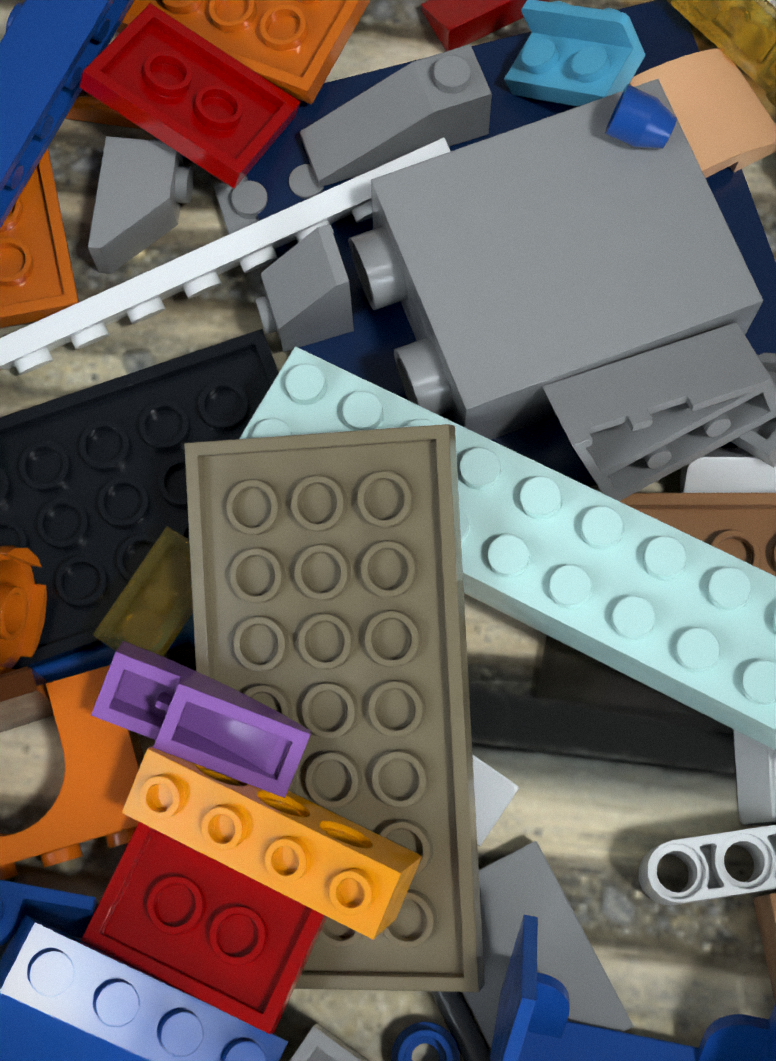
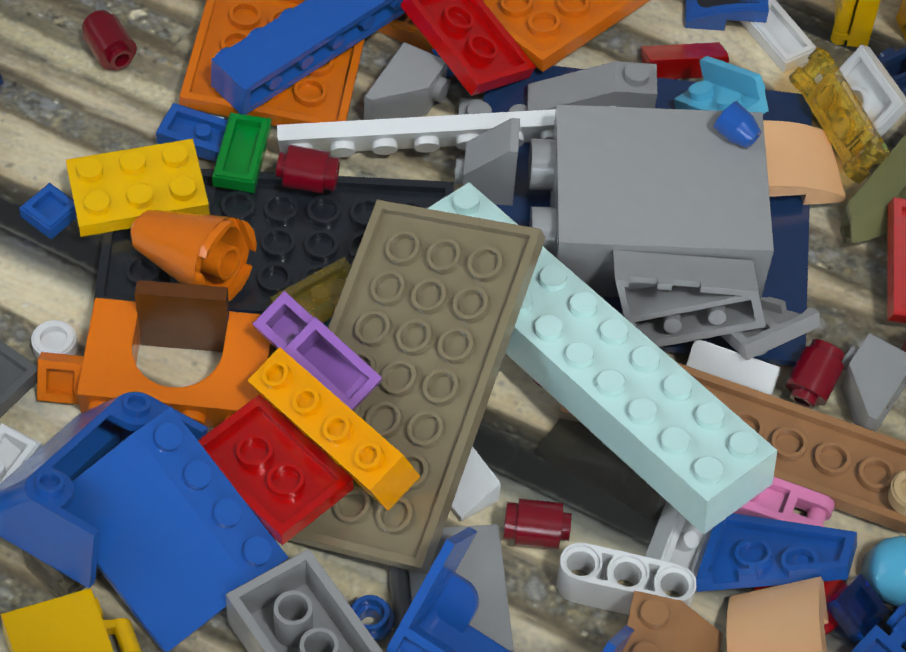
camera: 15 degrees right, 20 degrees down
none -> dark red brick [276,145,340,194]
none -> dark red brick [503,498,572,550]

